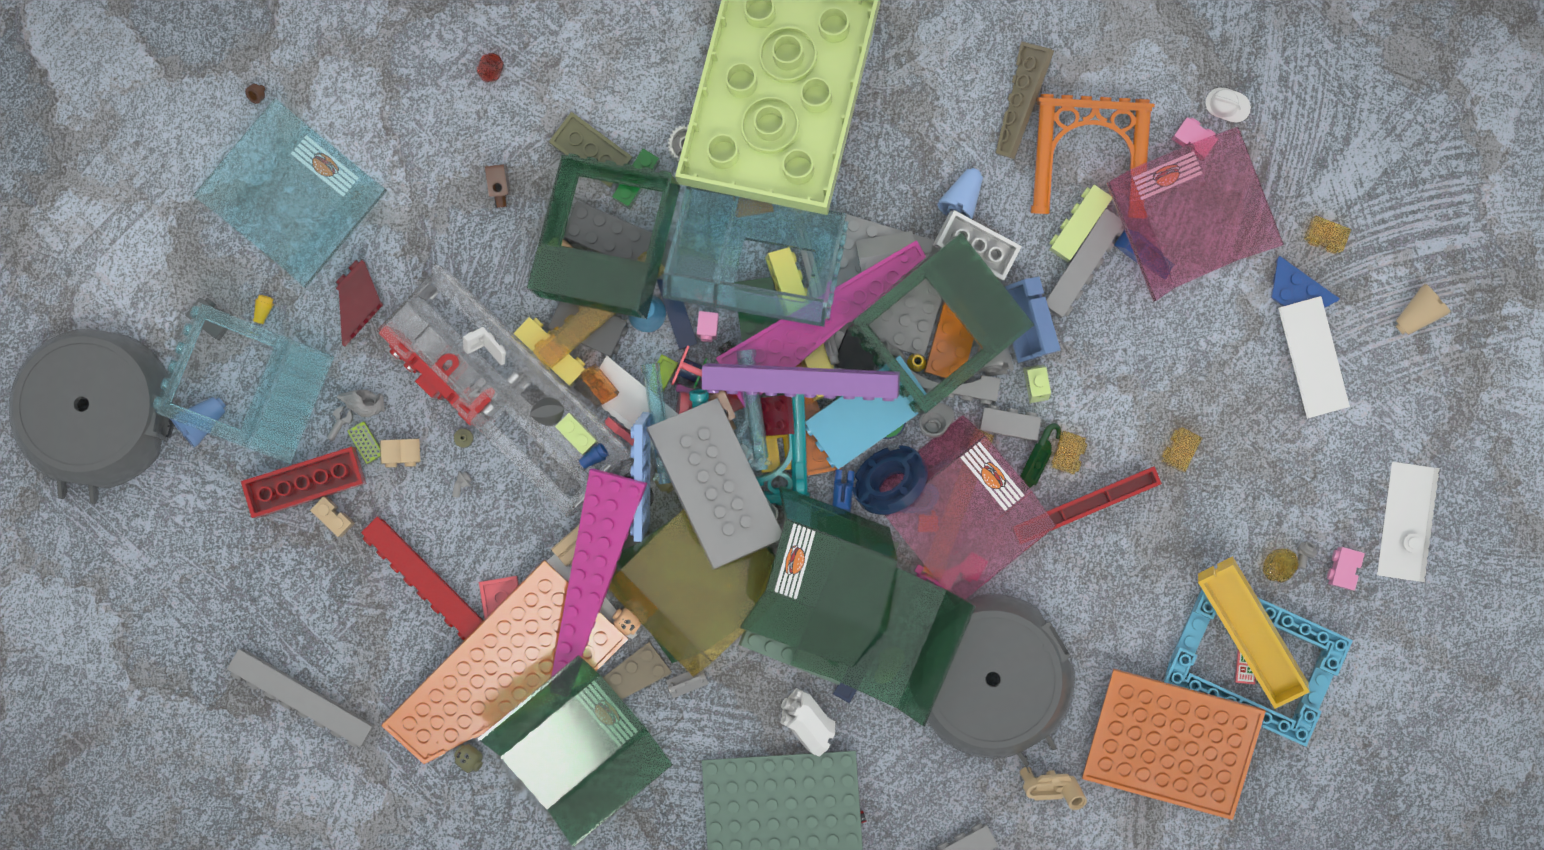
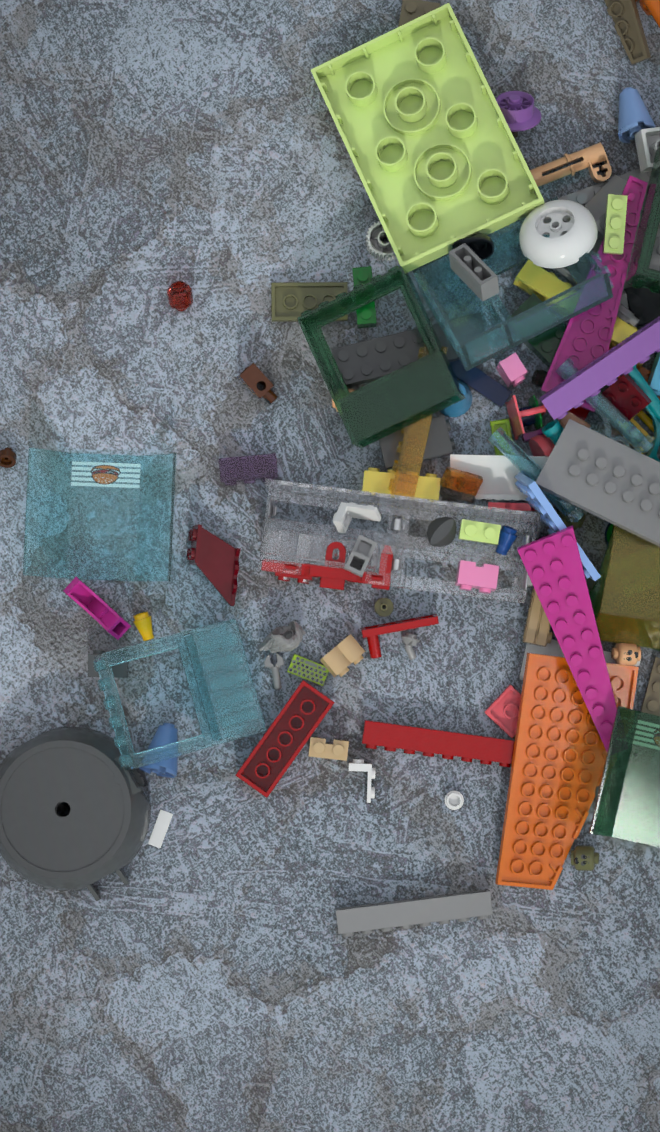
camera: 35 degrees left, 0 degrees up
none -> dark pink arch [63,577,131,640]
none -> white sticker [148,810,173,848]
none -> clear purple brick [219,453,279,486]
none -> light grey brick [344,535,377,577]
none -> white bracket [348,759,376,803]
none -> red piece [361,614,439,659]
none -> white plate [444,790,464,810]
none -> light grey brick [449,243,499,301]
none -> black cap [452,233,494,260]
none -> bright pink brick [455,560,499,594]
none -> medium lavender piece [496,91,541,138]
none -> white brick [519,200,598,268]
none -> light nougat piece [530,142,612,187]
none -> yellowish green plate [603,194,628,255]

